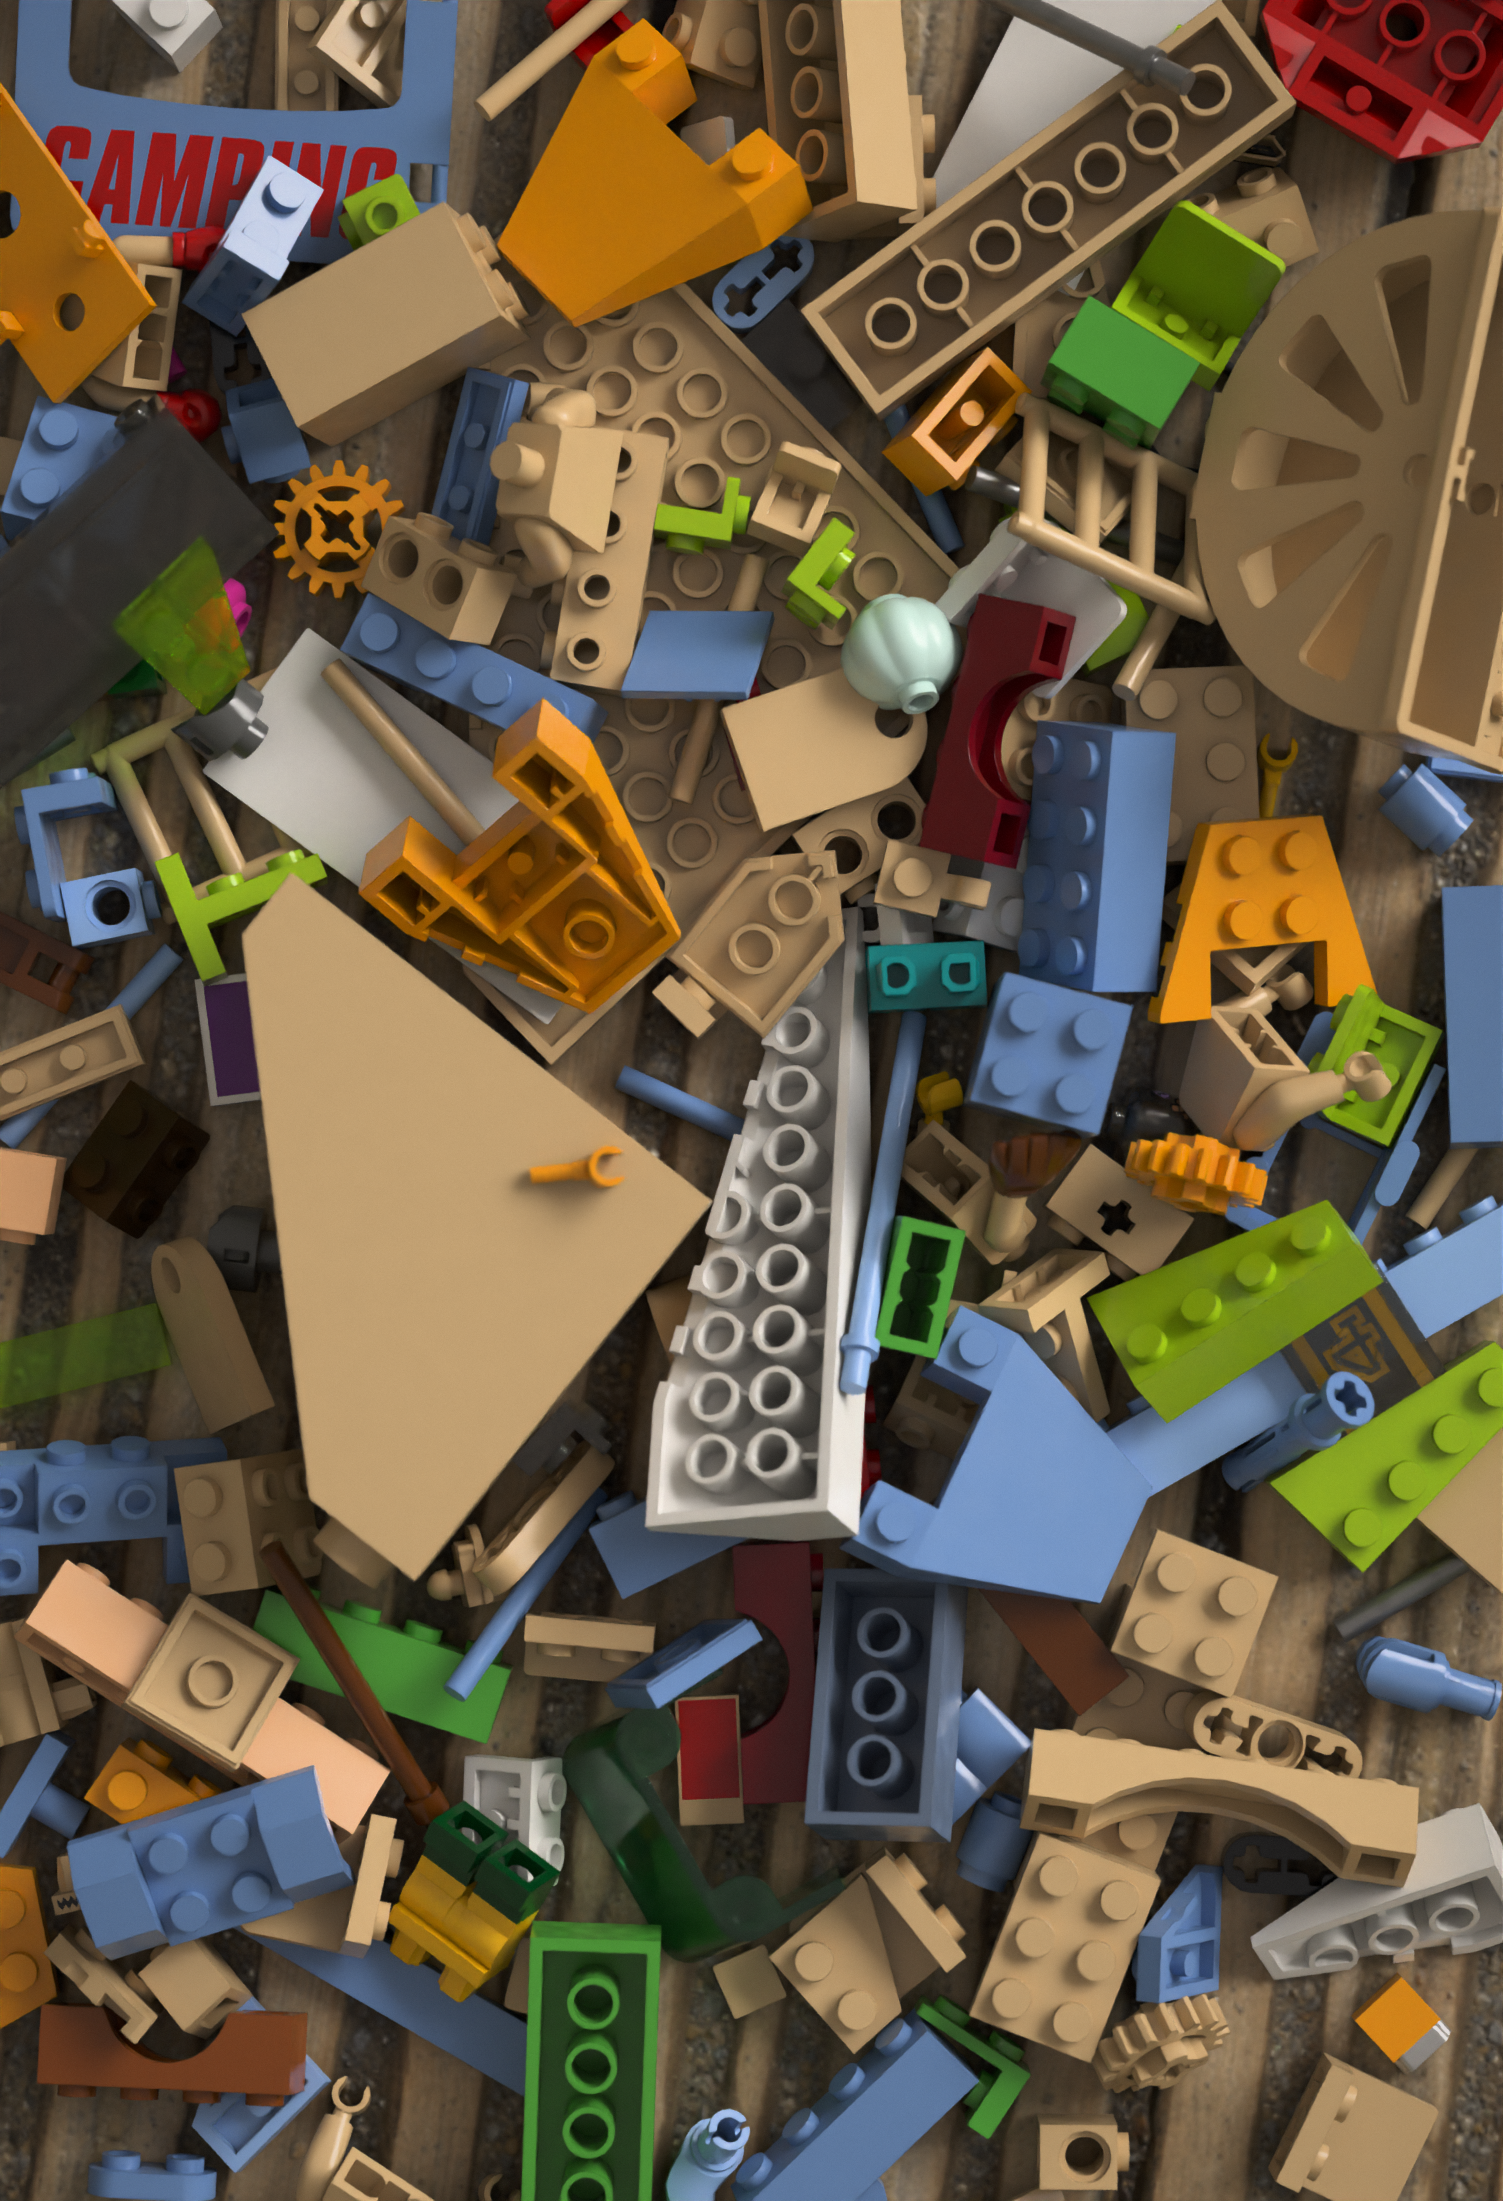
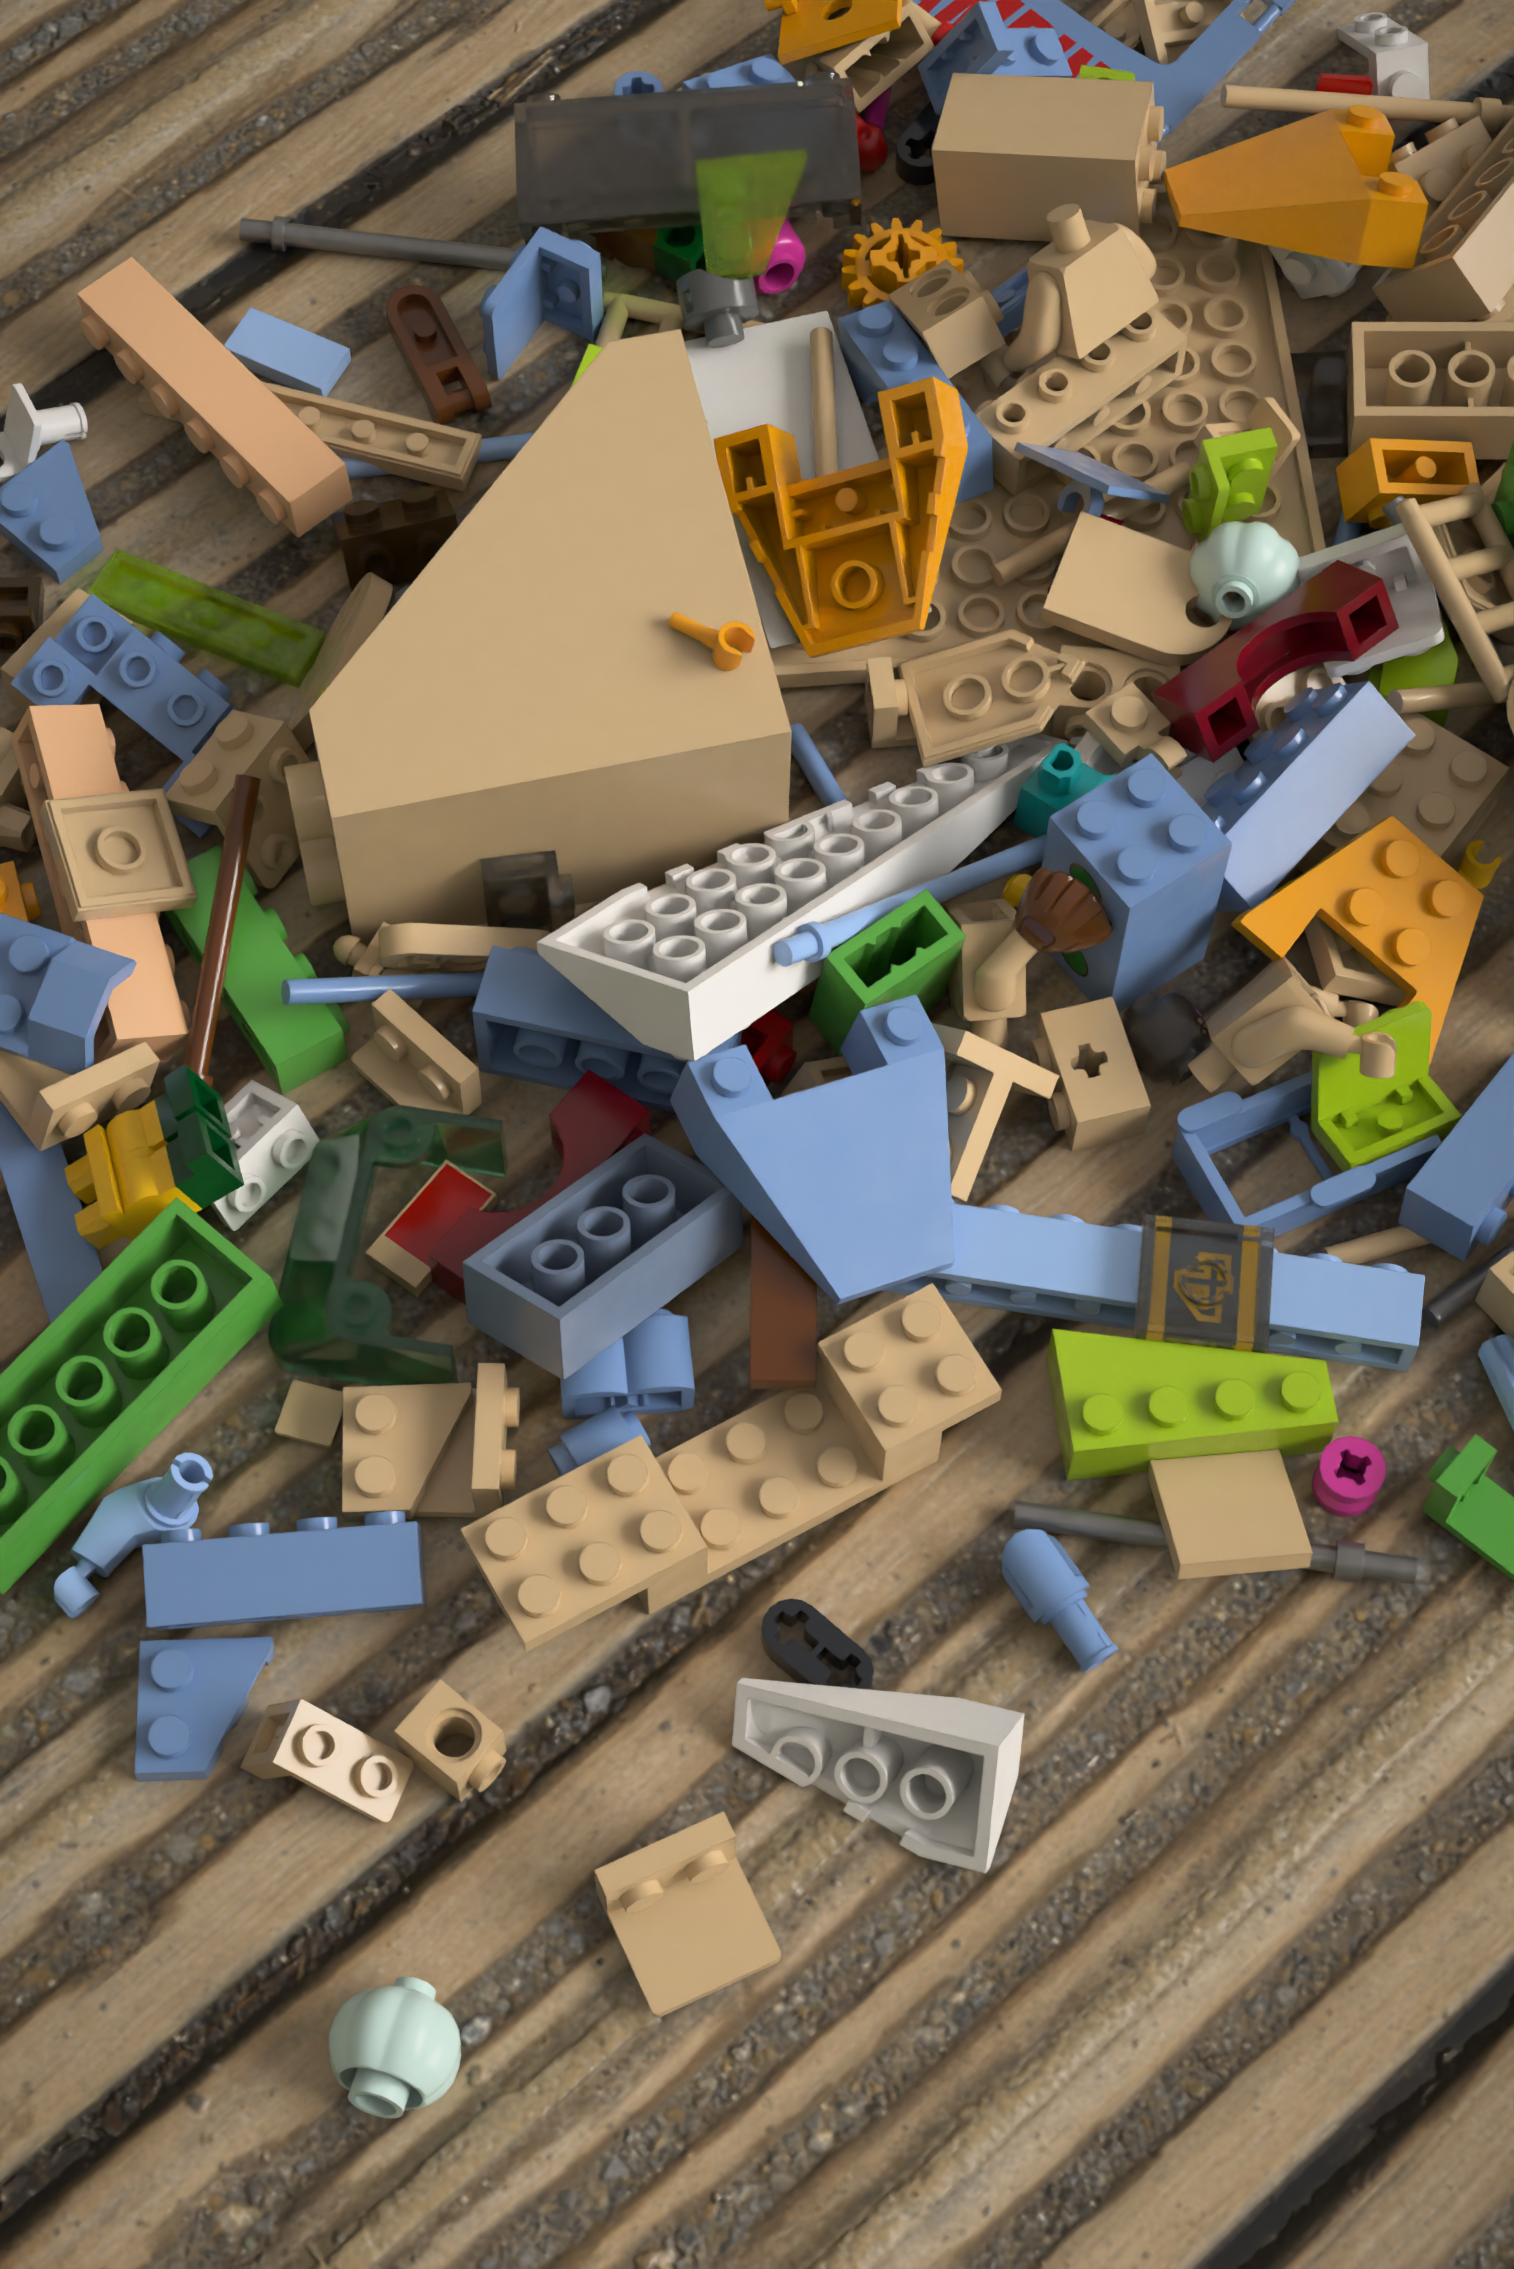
camera: 35 degrees right, 25 degrees down
light blue brick [60,868,162,950] -> none
medium blue brick [221,378,311,484] -> none
medium blue tile [605,1619,762,1709] -> none
lime bracket [654,477,751,555] -> none
light blue beam [712,236,815,334] -> none
bright green bracket [914,1994,1031,2140] -> none
tan arch [1019,1728,1419,1888] -> none
lime wedge [1086,1199,1384,1423] -> none
tan gear [1092,1994,1230,2093] -> none
light orange gear [1124,1132,1268,1216] -> none
medium blue wing [1132,1864,1223,2004] -> none
tan beam [1184,1690,1363,1778] -> none
medium blue pin [1222,1371,1374,1492] -> none
light orange piece [1351,1972,1451,2074] -> none

